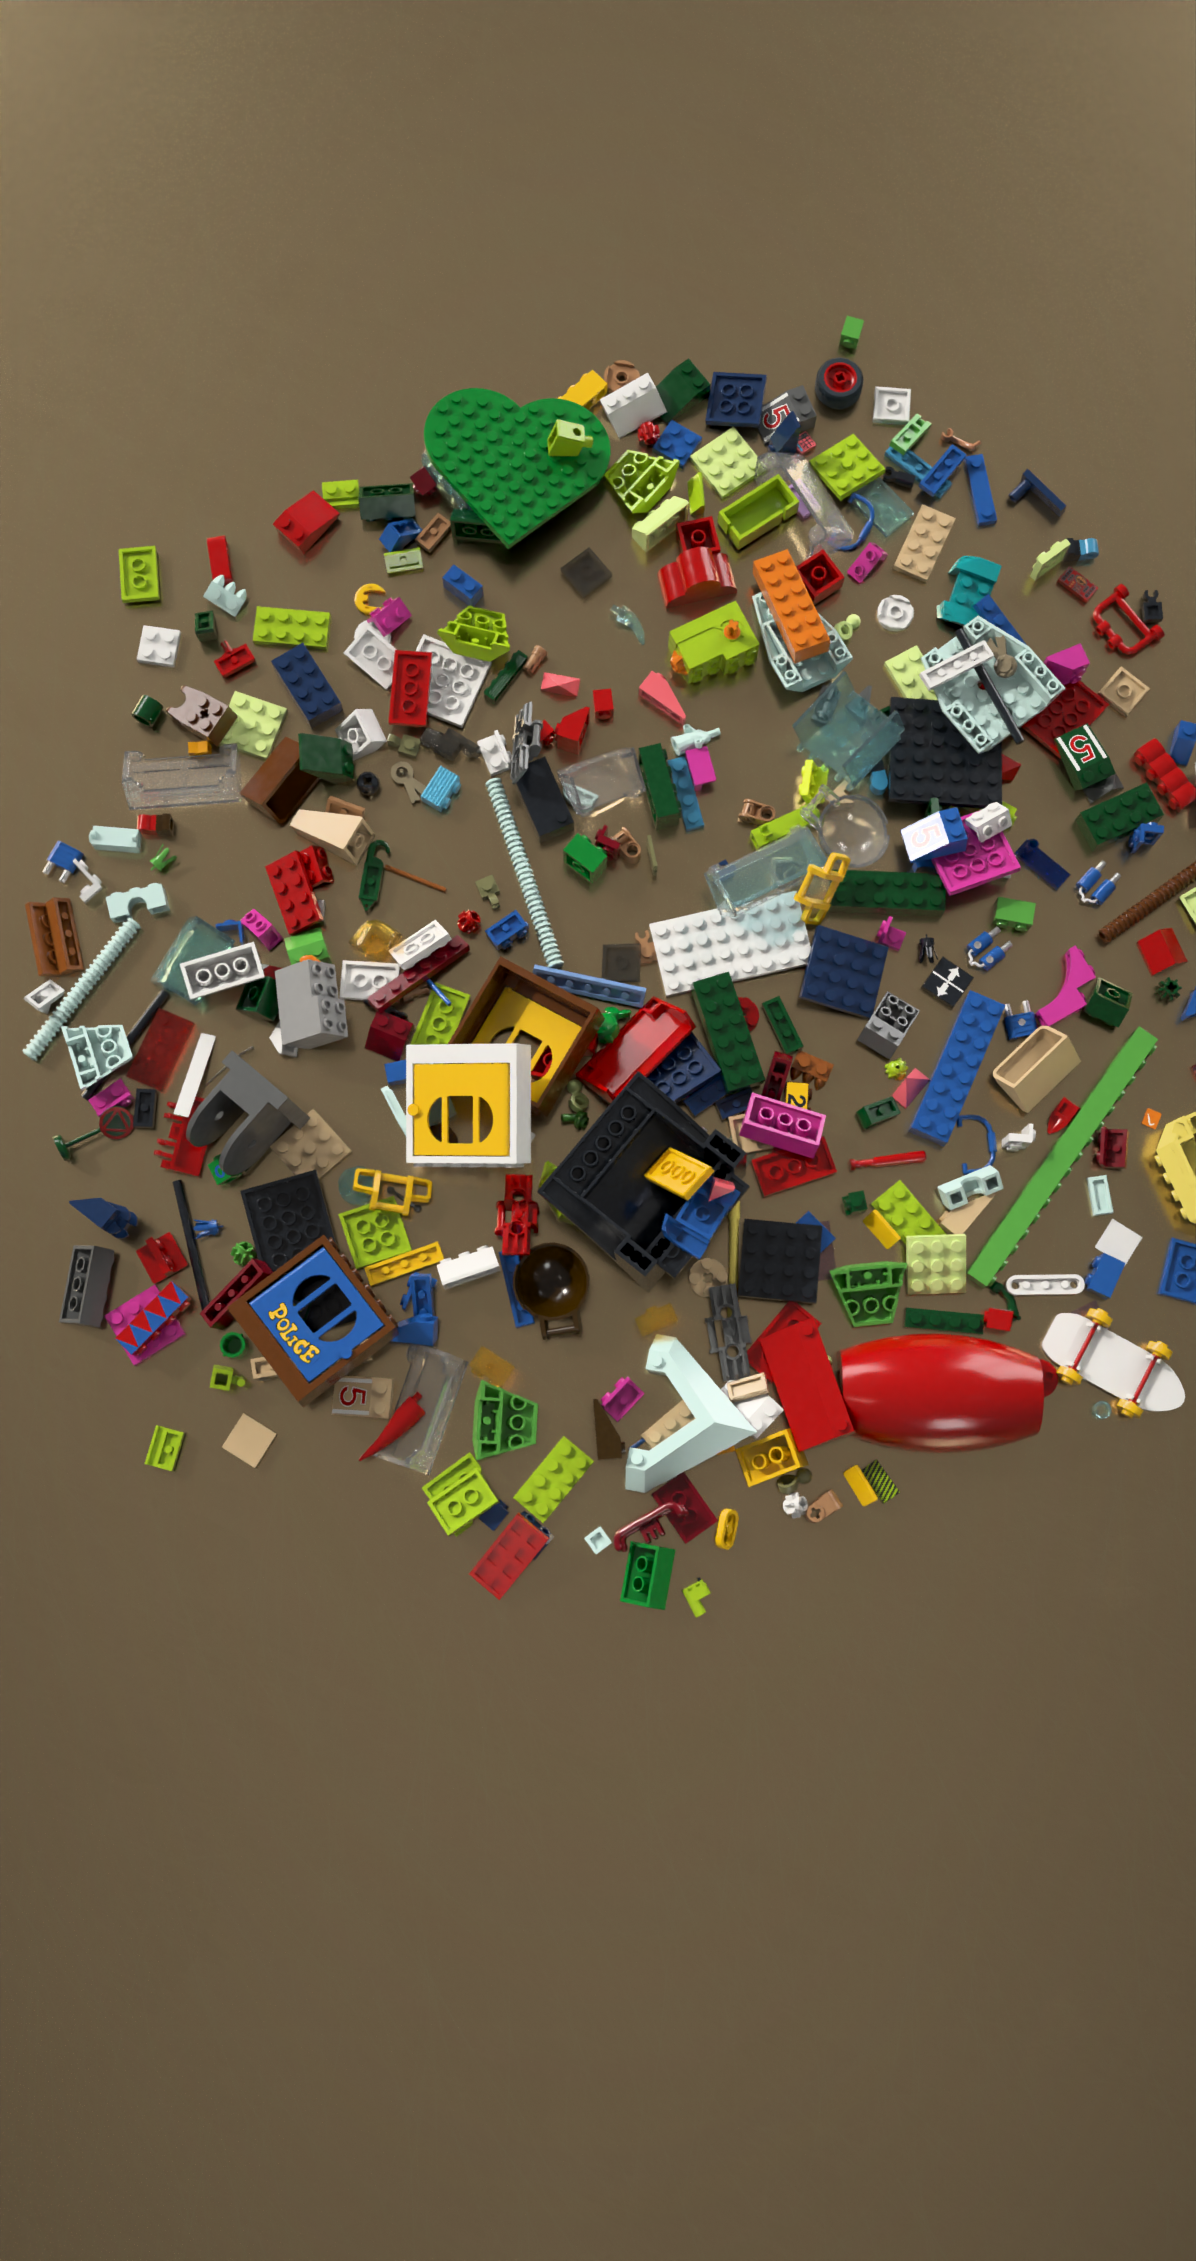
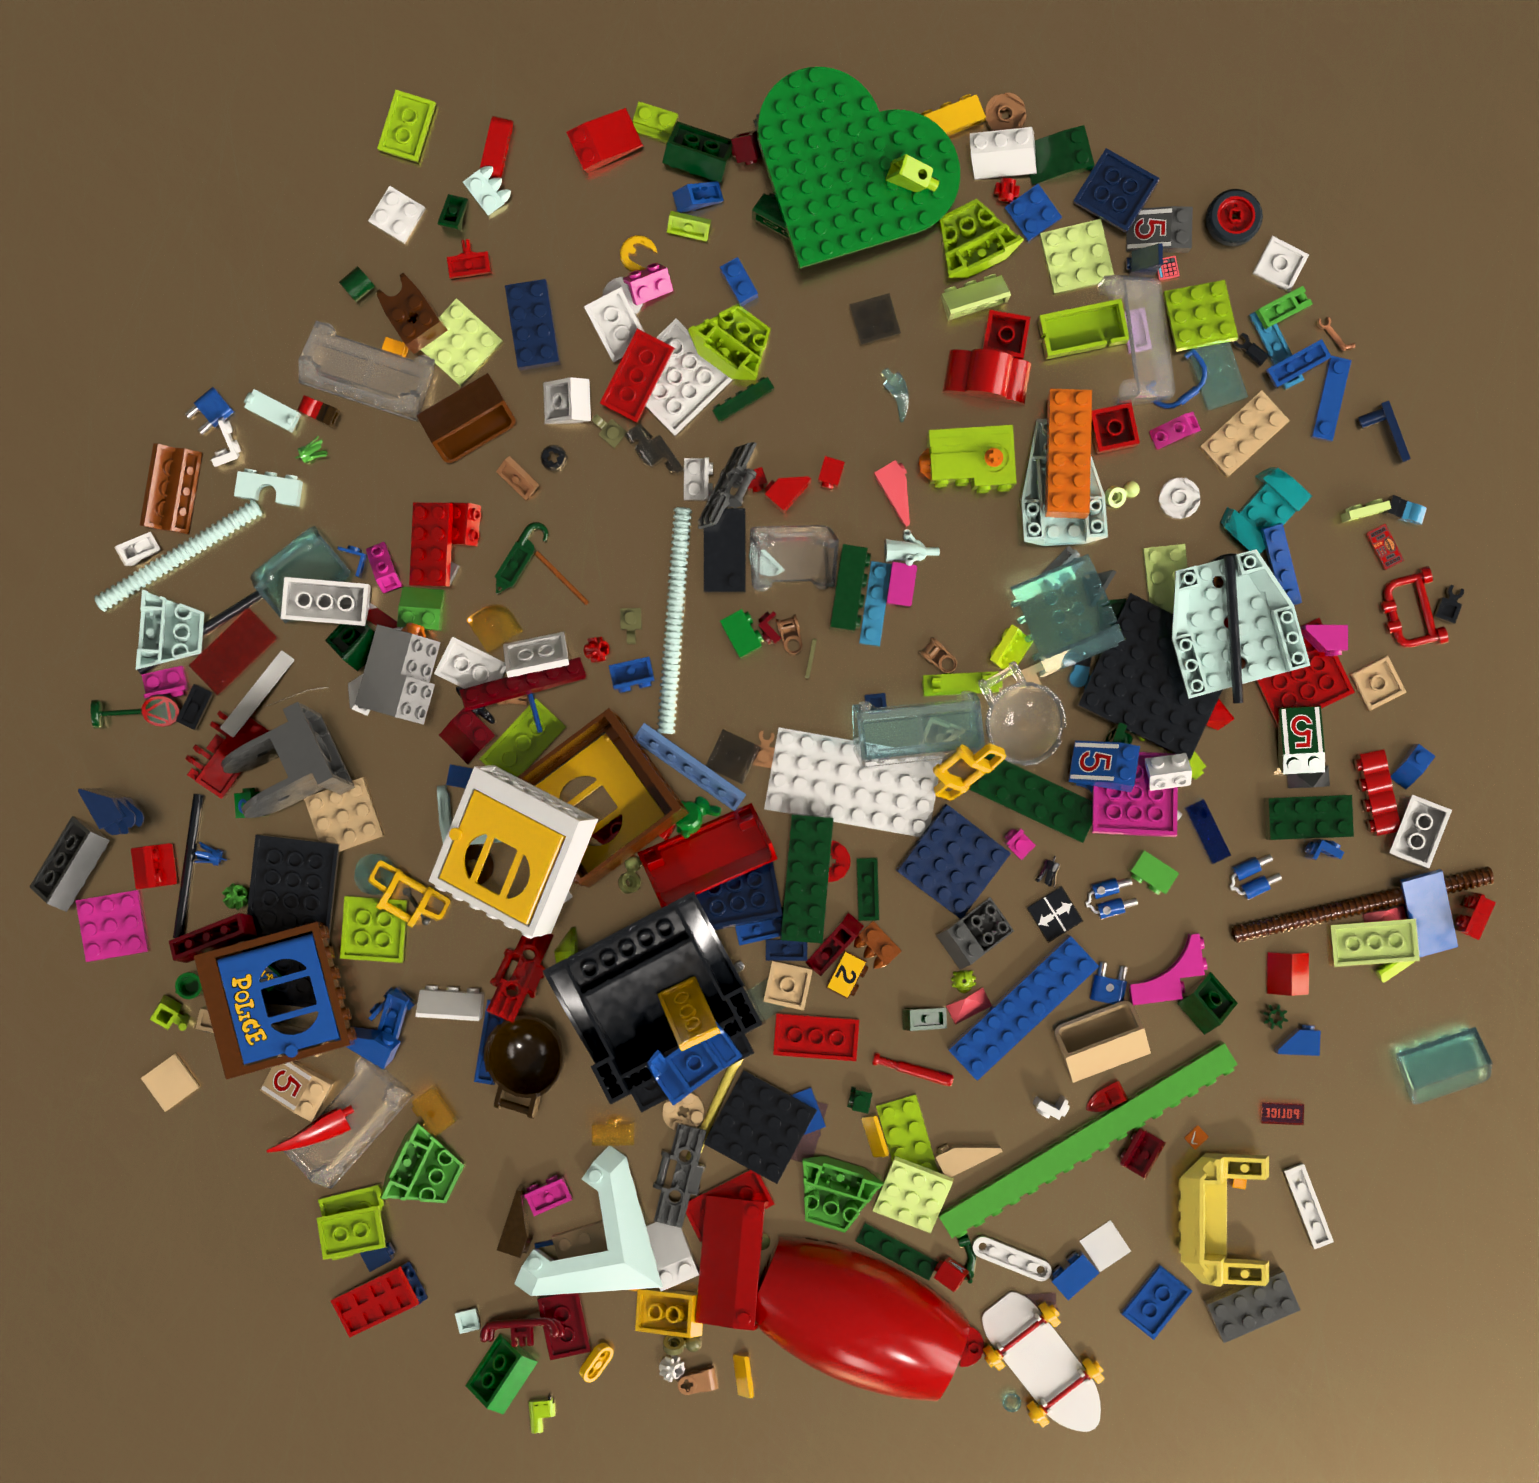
camera: 30 degrees right, 10 degrees up
red brick [115,1281,191,1356] -> none
lime plate [144,1425,185,1472] -> none
lime plate [253,606,331,650] -> none
tan slope [290,809,375,866] -> none
dark green slope [298,733,354,784] -> none
yellow plate [364,1242,444,1287] -> none
dark tan piece [391,761,426,804] -> none
medium nougat plate [415,513,451,553] -> none
medium azure brick [421,766,461,812] -> none
lime plate [513,1436,594,1523] -> none
medium nougat pin [523,645,548,674] -> none
coral slope [541,672,580,697] -> none
bright green plate [561,1111,589,1130] -> none
lime slope [687,472,705,515] -> none
coral slope [708,1177,735,1202] -> none
tan tile [727,1372,769,1403] -> none
dark pink slope [739,1093,826,1158] -> none
bright green brick [839,316,864,349] -> none
tile [861,1459,900,1504] -> none
white plate [919,640,994,691] -> none
light aqua arch [938,1165,1004,1210] -> none
blue piece [957,1114,997,1175] -> none
dark tan piece [986,635,1018,678] -> none
light aqua tile [1086,1175,1114,1216] -> none

